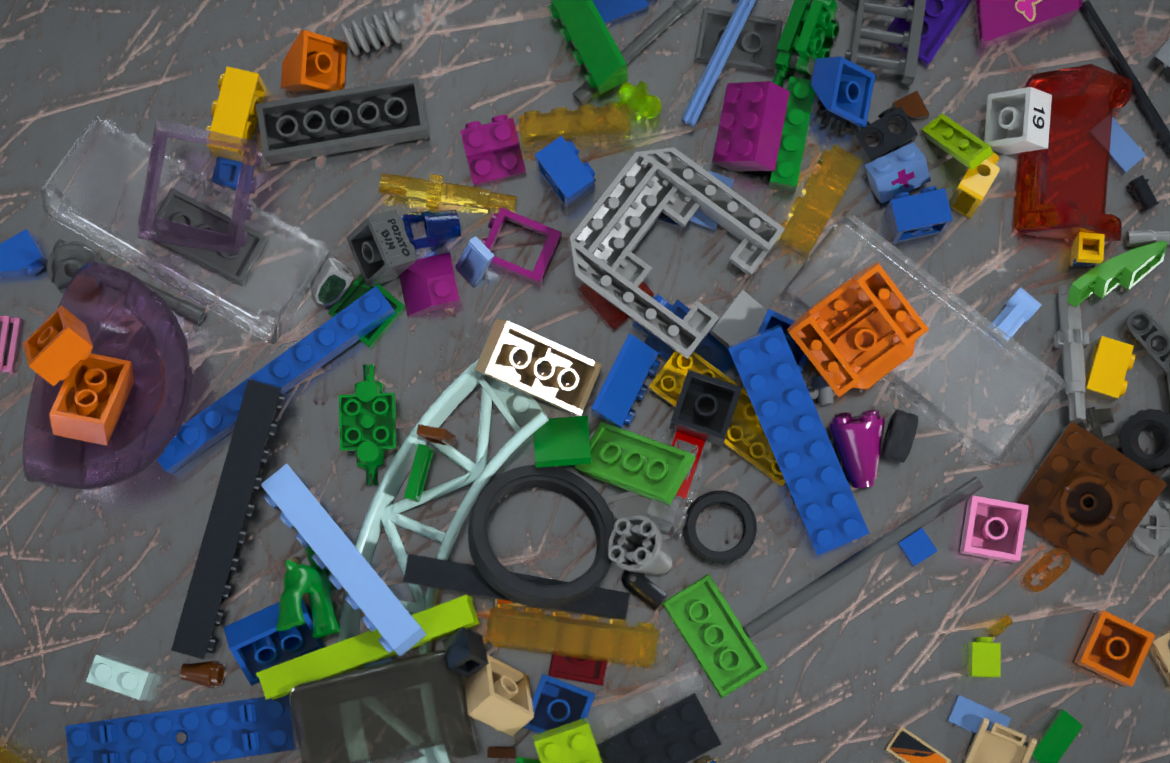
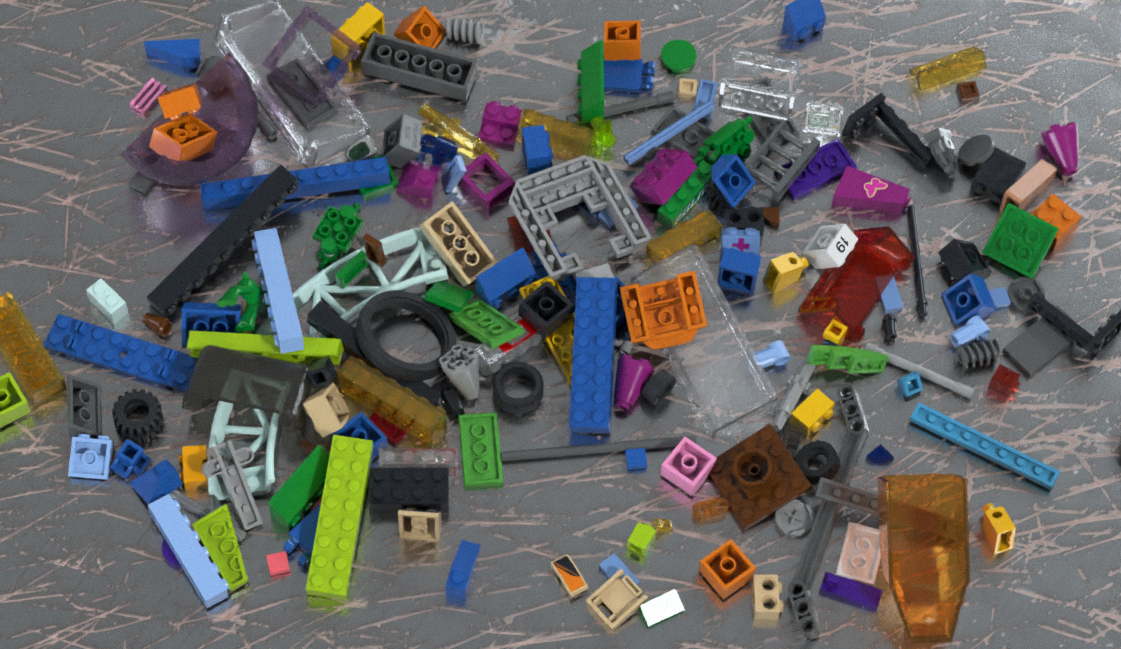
camera: 20 degrees right, 20 degrees down
lime plate [921,113,993,170] -> none

